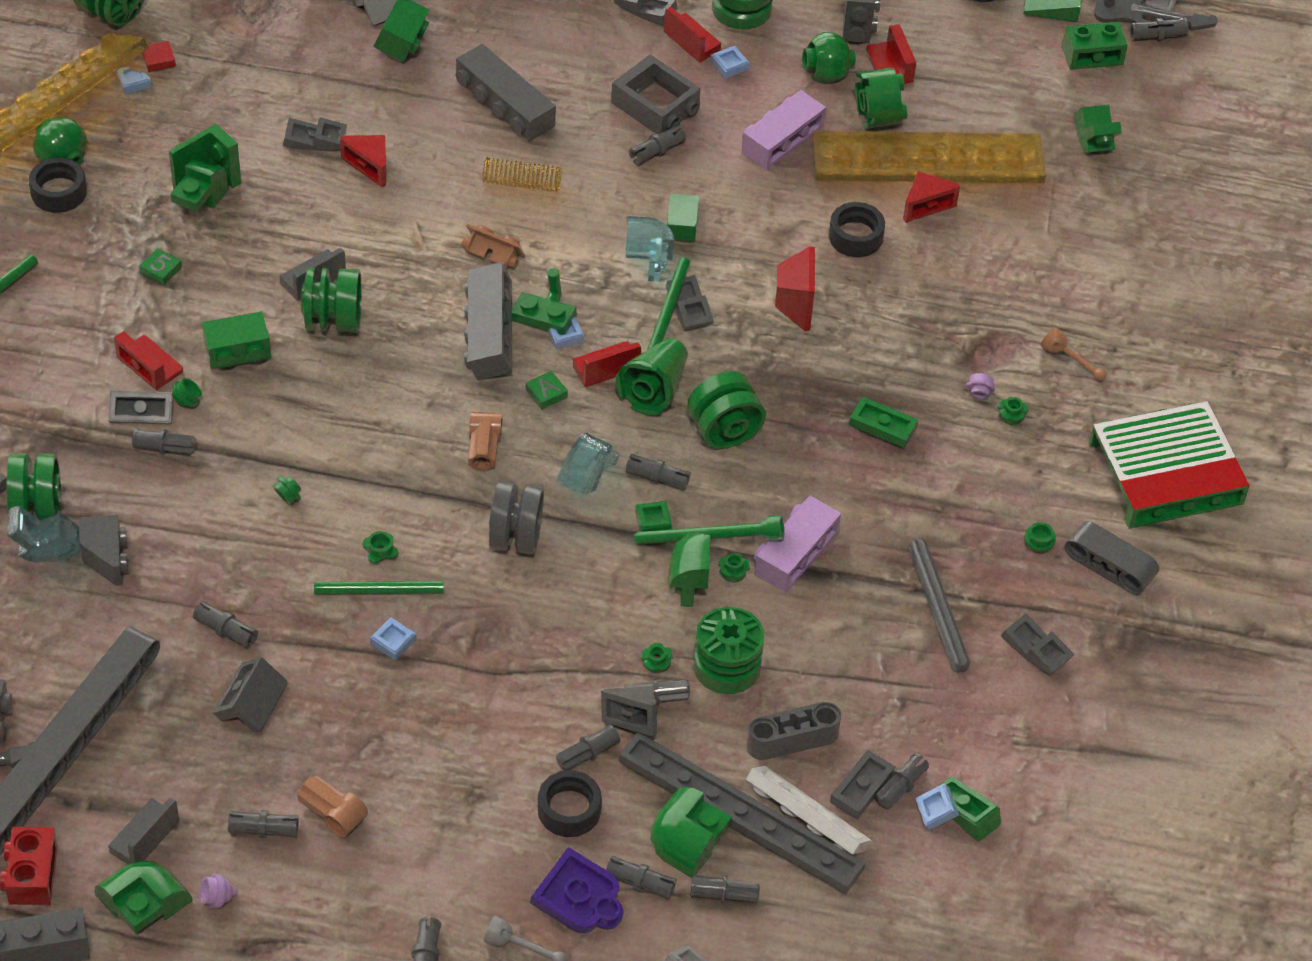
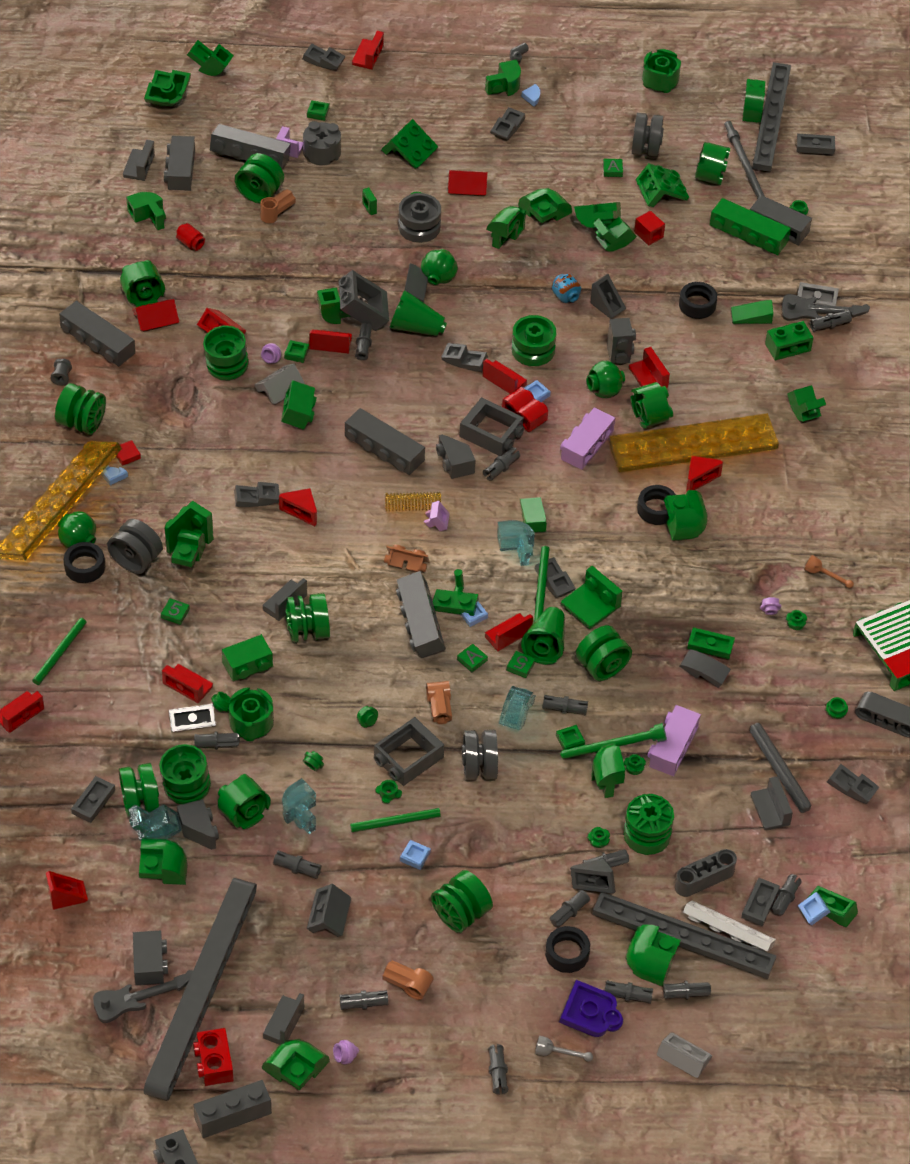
camera: 10 degrees left, 0 degrees up
red slope [775,246,815,331] -> none
none -> dark grey wheel [107,519,163,574]
none -> green brick [139,838,188,885]
none -> green wheel [159,744,211,804]
none -> green brick [218,774,271,829]
none -> green brick [229,688,274,741]
none -> clear light blue brick [282,778,316,834]
none -> green plate [357,706,378,728]
none -> dark grey window [374,717,444,786]
none -> lavender tile [424,501,450,531]
none -> green wheel [431,870,493,933]
none -> dark grey slope [436,434,476,479]
none -> red brick [502,387,548,432]
none -> green tile [506,651,536,678]
none -> green bracket [561,566,623,629]
none -> green brick [664,490,708,540]
none -> dark grey slope [679,649,731,688]
none -> dark grey panel [750,776,793,830]

